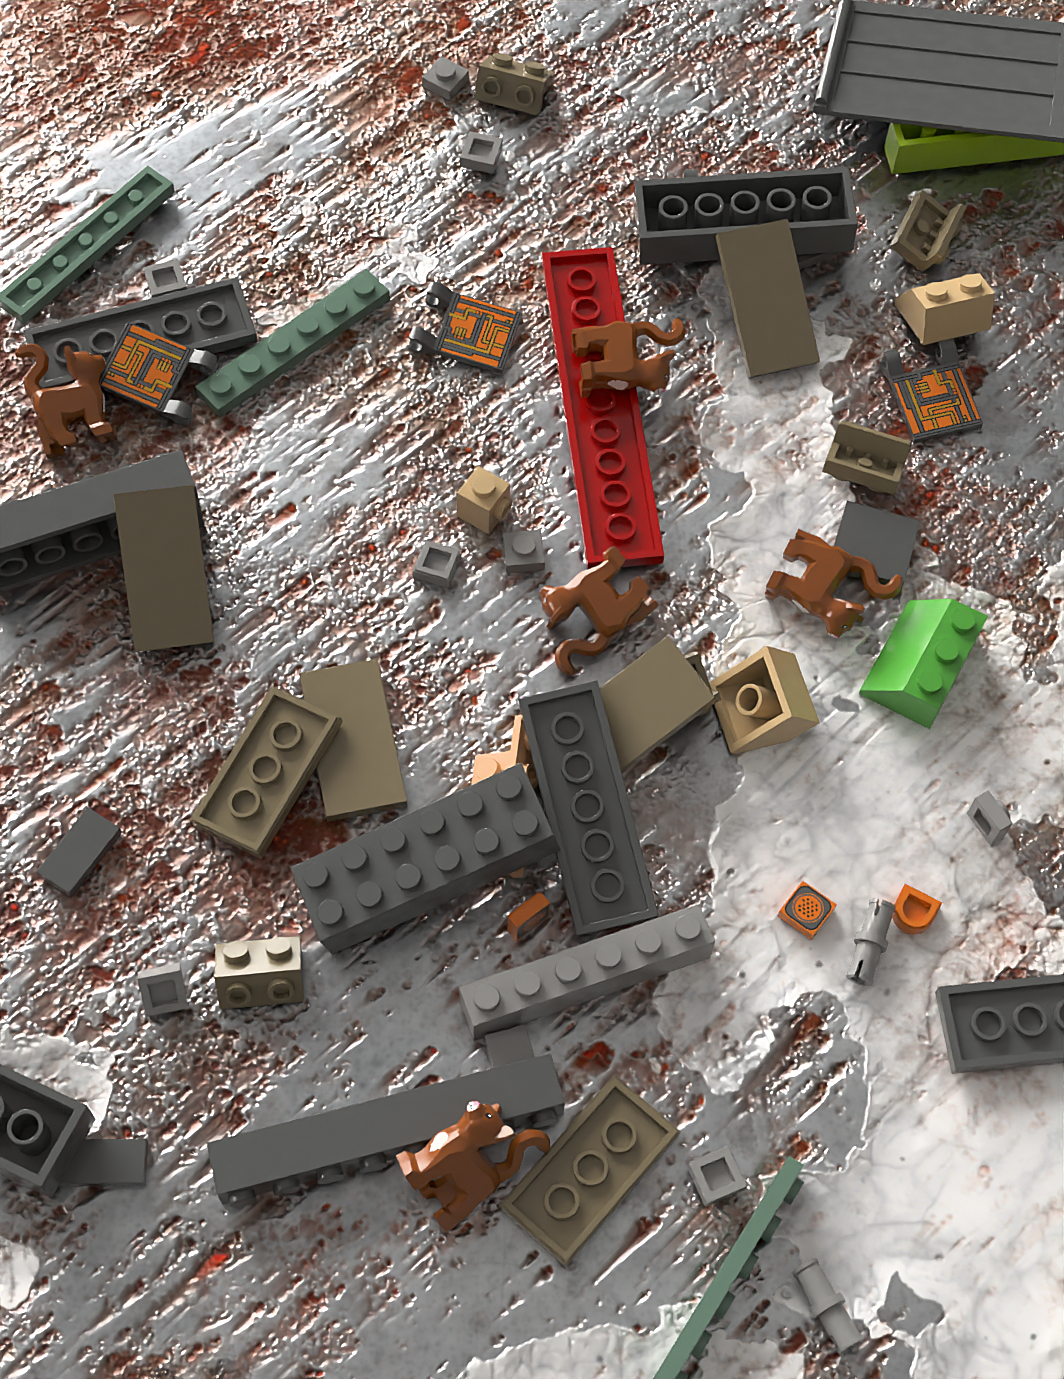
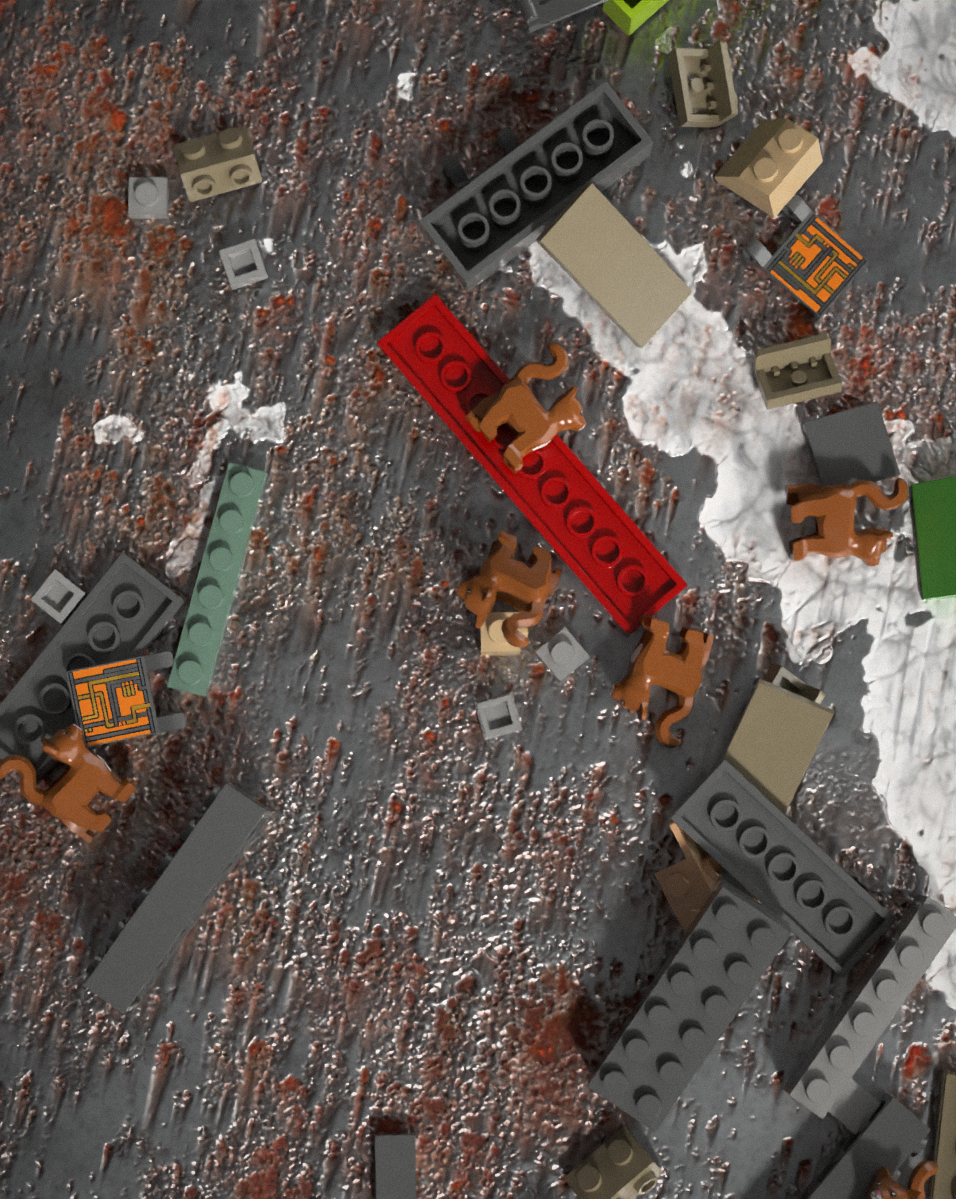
camera: 30 degrees left, 20 degrees up
dark tan tile [113,485,214,652] -> none
dark tan tile [189,686,343,859] -> none
dark tan tile [299,659,408,822] -> none
flag [409,281,522,374] -> none
orange tile [507,892,550,942] -> none
tan slope [709,646,820,754] -> none
none -> dark orange animal [457,530,563,648]

